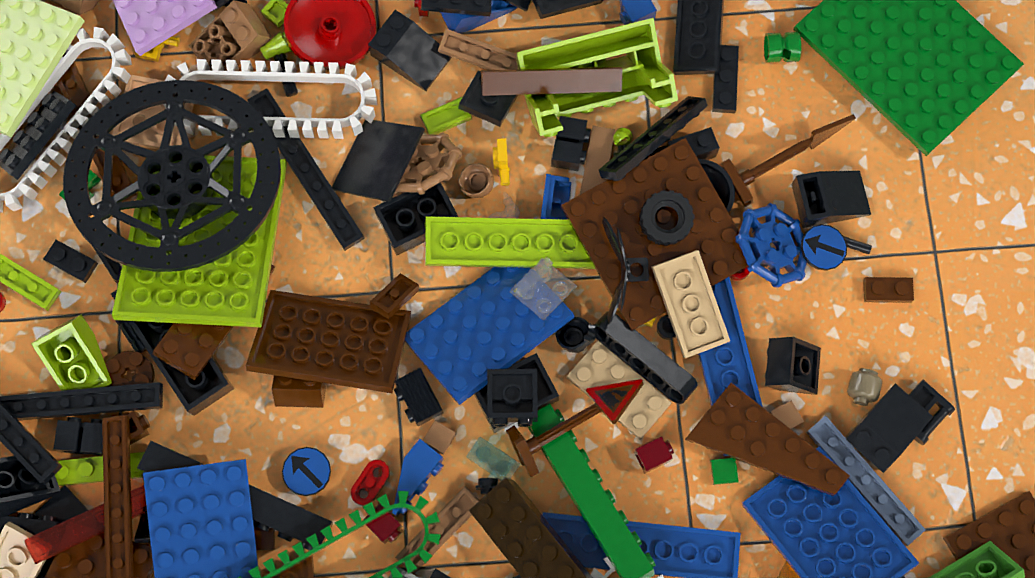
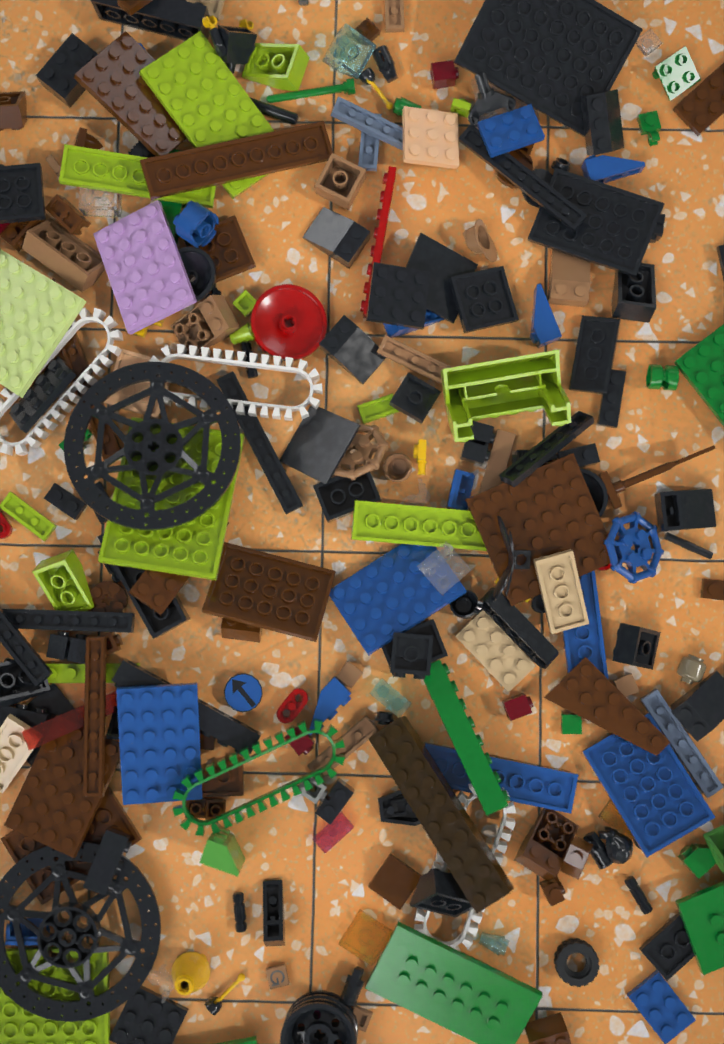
camera: 10 degrees right, 10 degrees up
reddish brown plate [370,273,419,319] -> none
black brick [393,368,444,426] -> none
reddish brown tile [481,67,623,96] -> none
reddish brown piece [506,379,644,477] -> none
lime hinge [613,128,633,147] -> none
black tyre [639,190,695,246] -> none
blue piece [801,224,847,271] -> none

